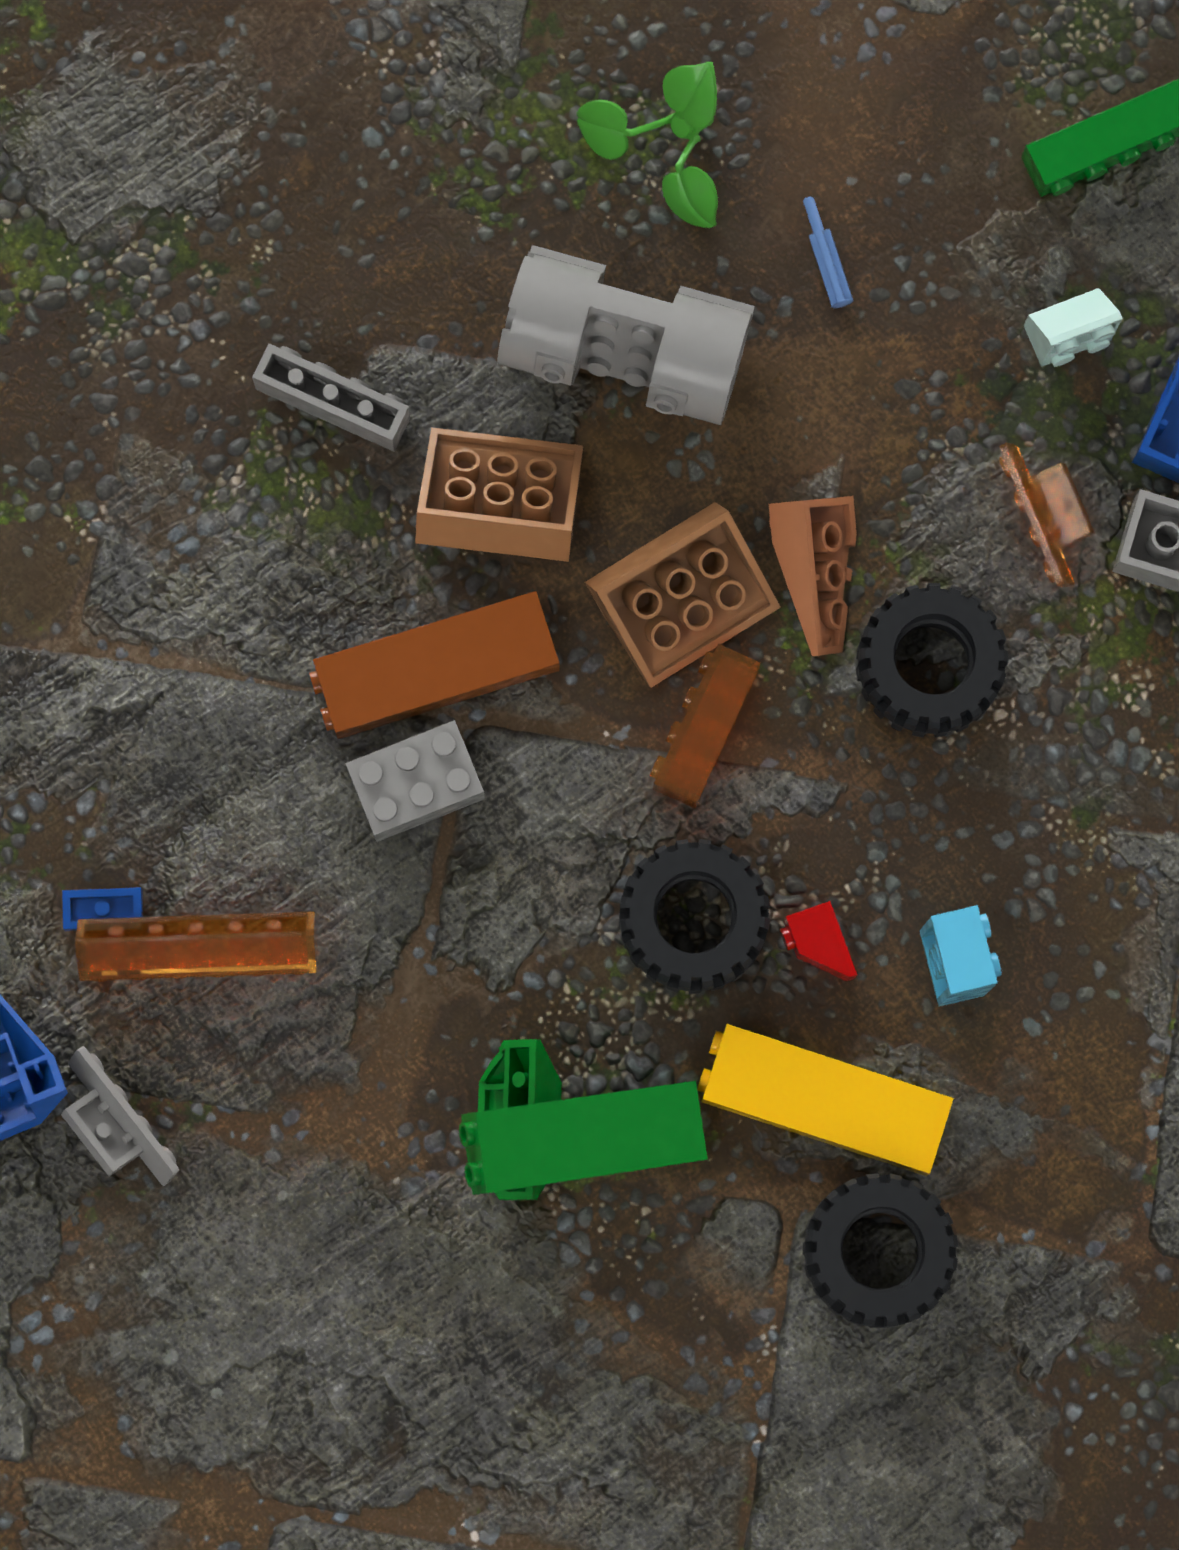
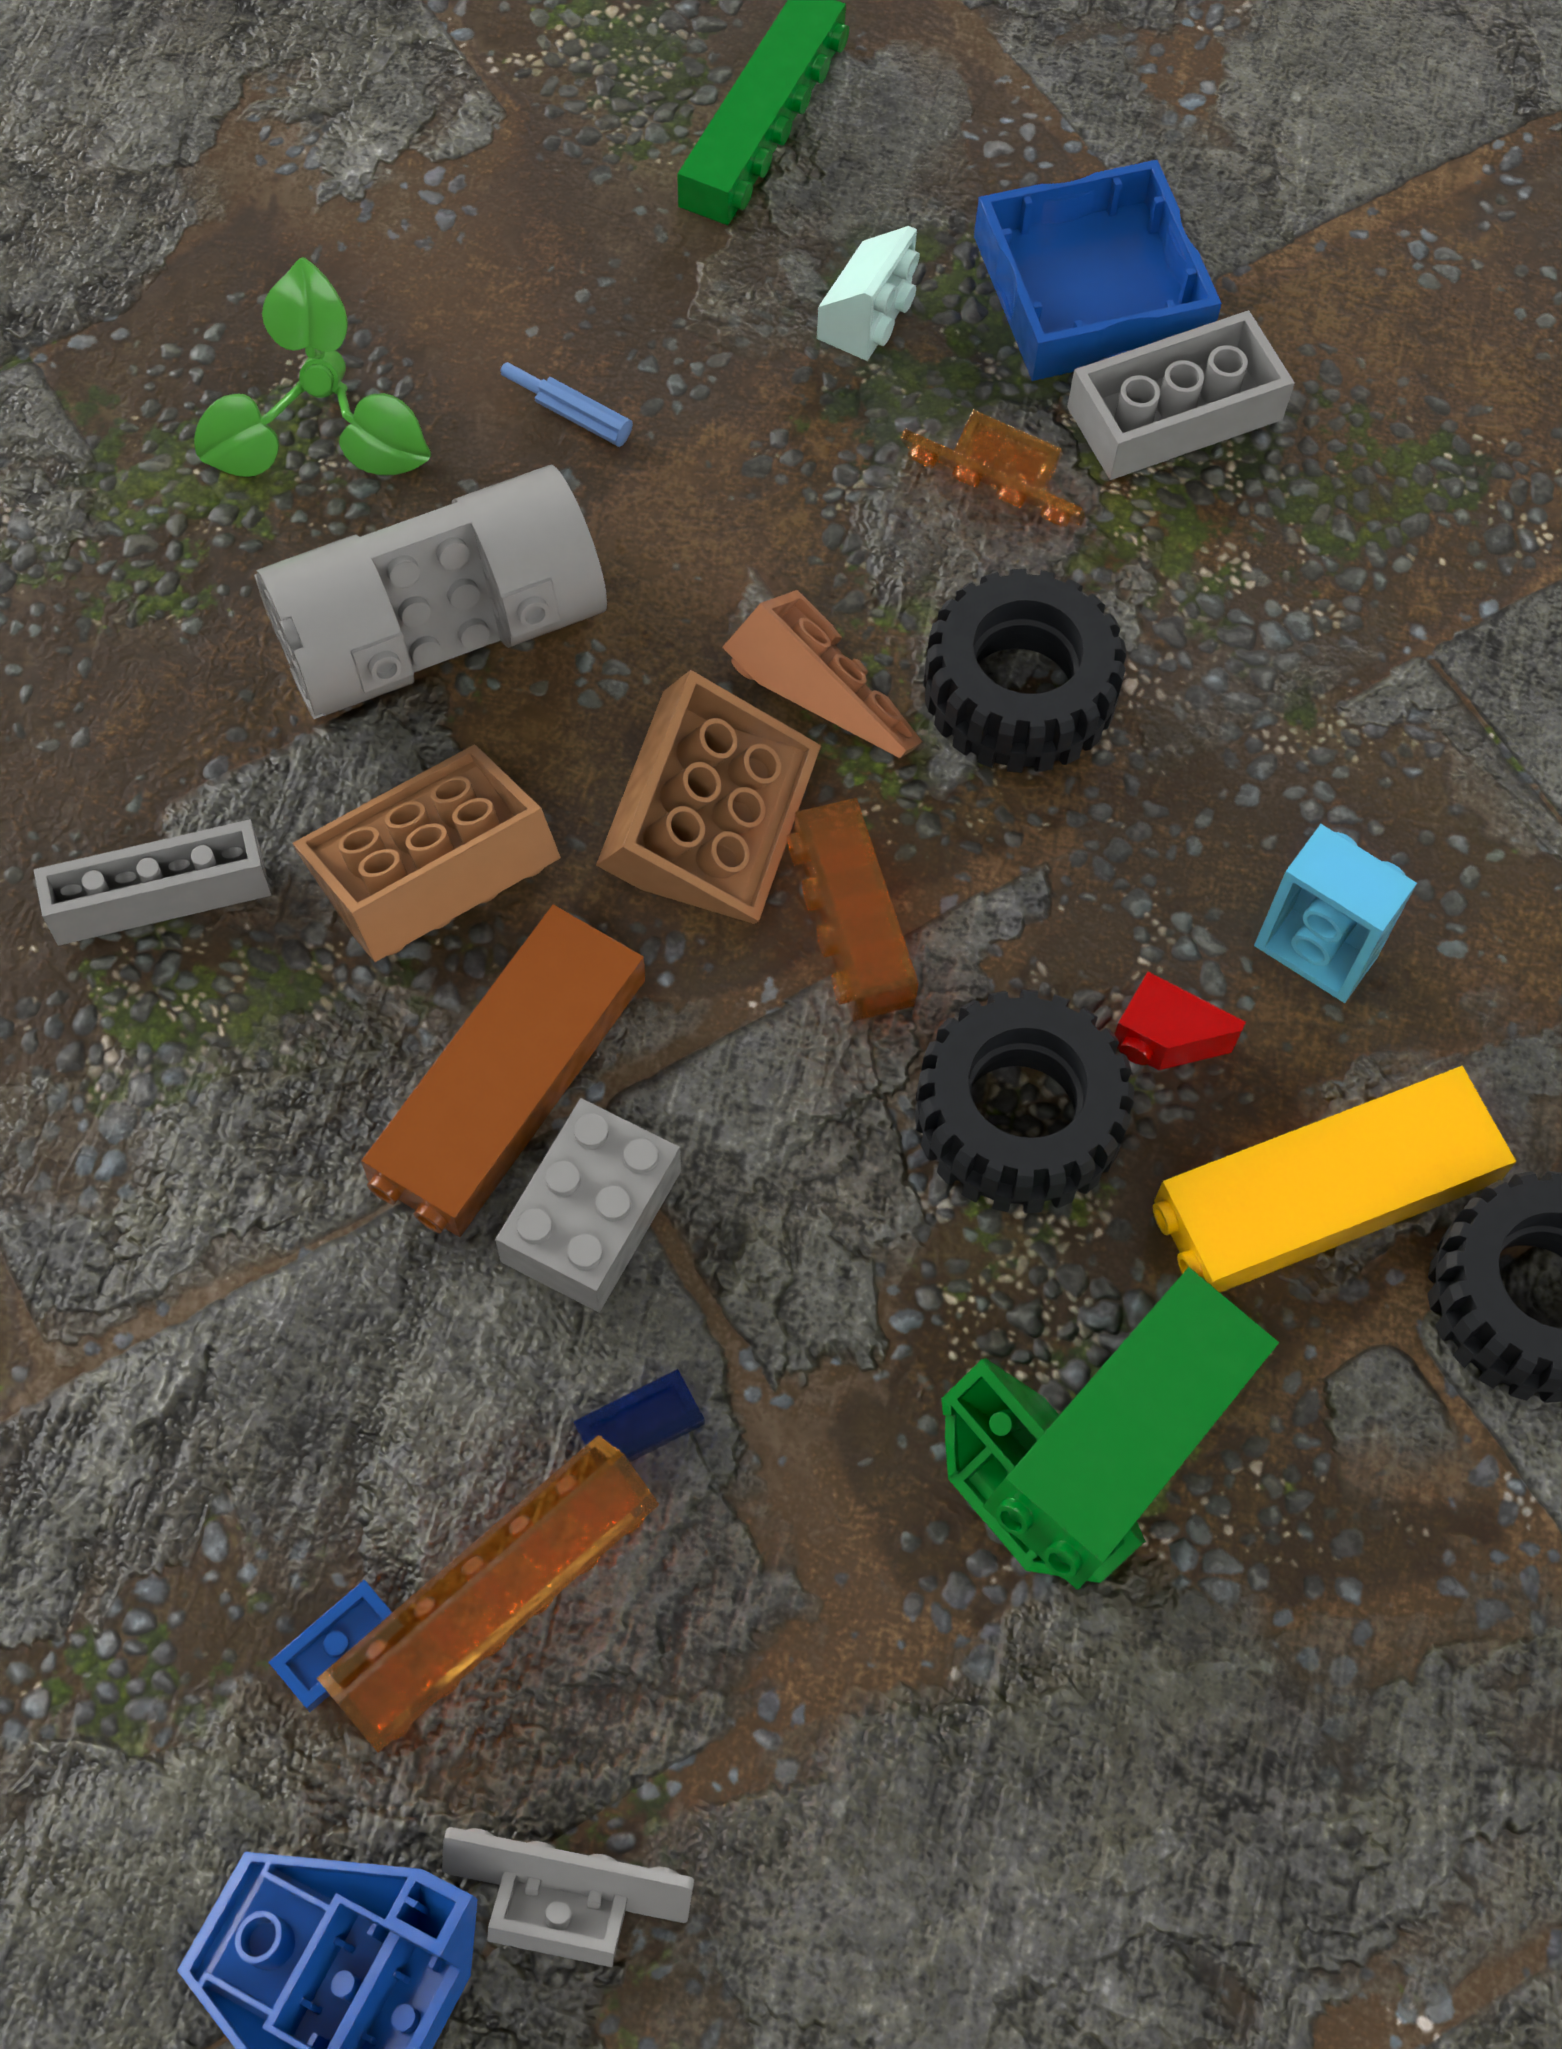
camera: 40 degrees left, 15 degrees down
none -> clear blue tile [574,1369,705,1478]

